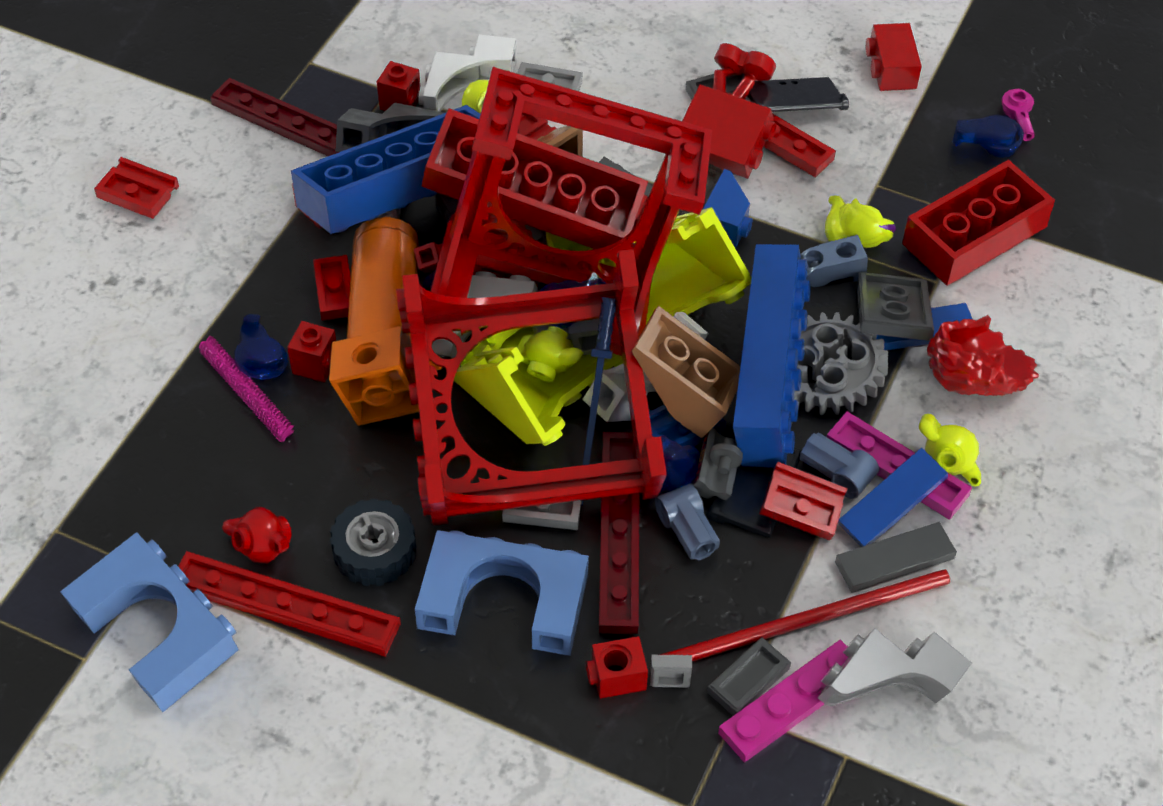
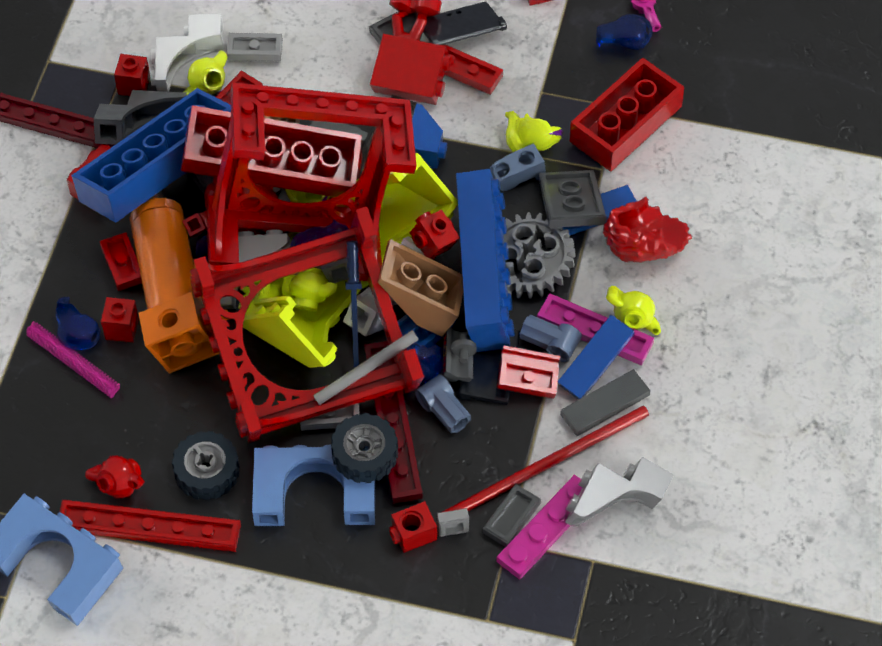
camera: 10 degrees left, 5 degrees up
none -> light grey bar [313,330,419,405]
none -> black wheel [331,413,398,483]
none -> red brick [409,209,460,259]

